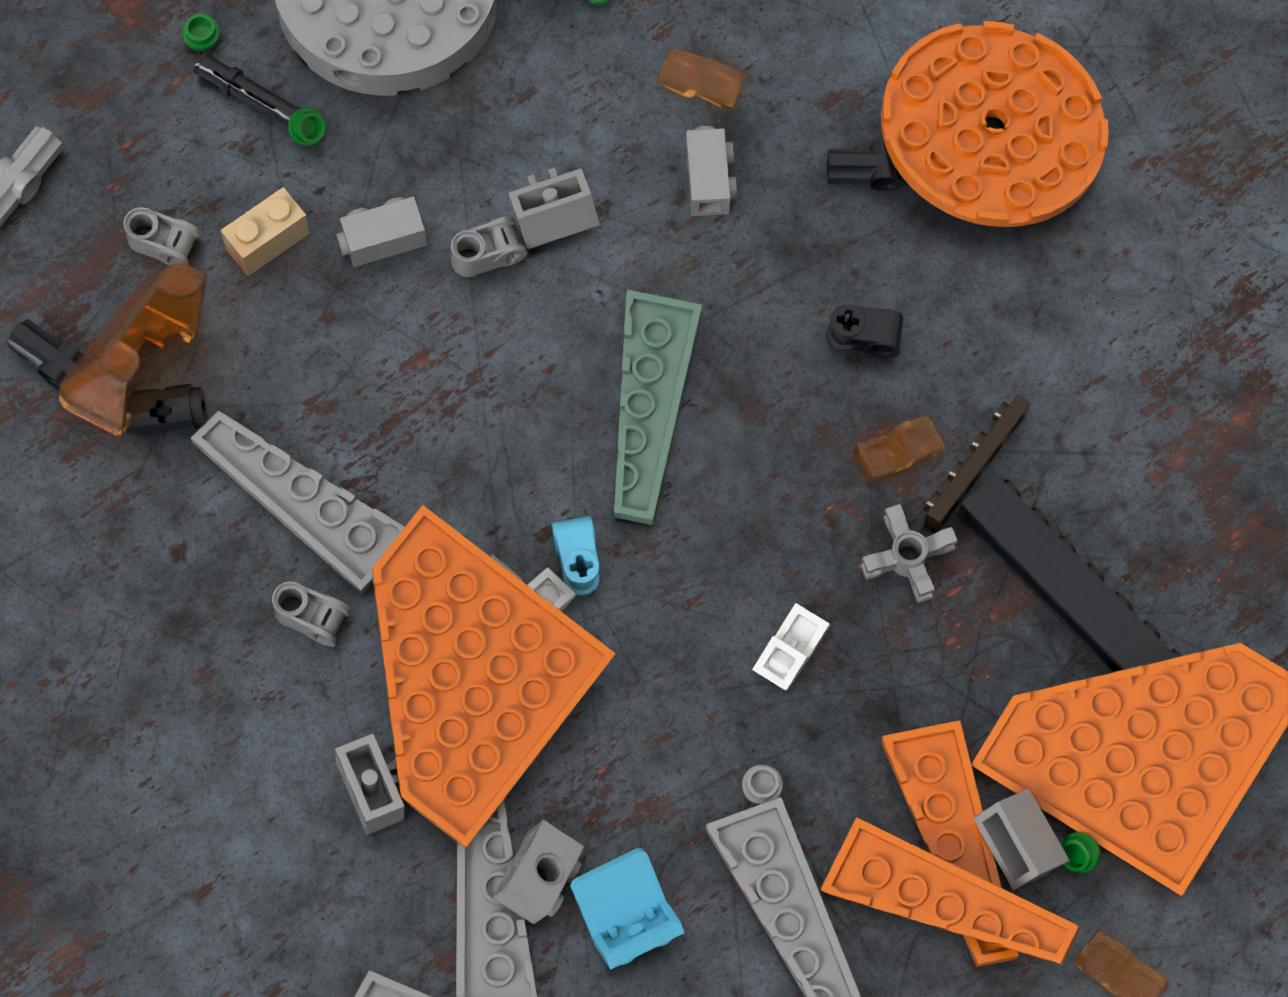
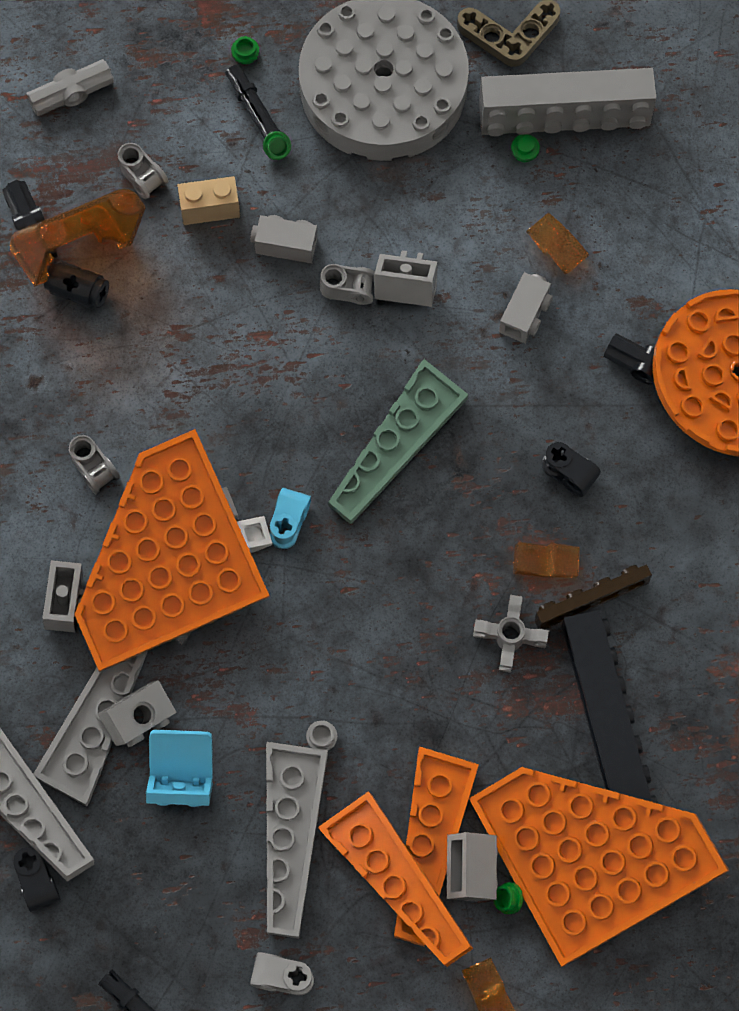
camera: 30 degrees right, 0 degrees up
light grey wing [191,411,404,595] -> none
white slope [752,603,830,691] -> none

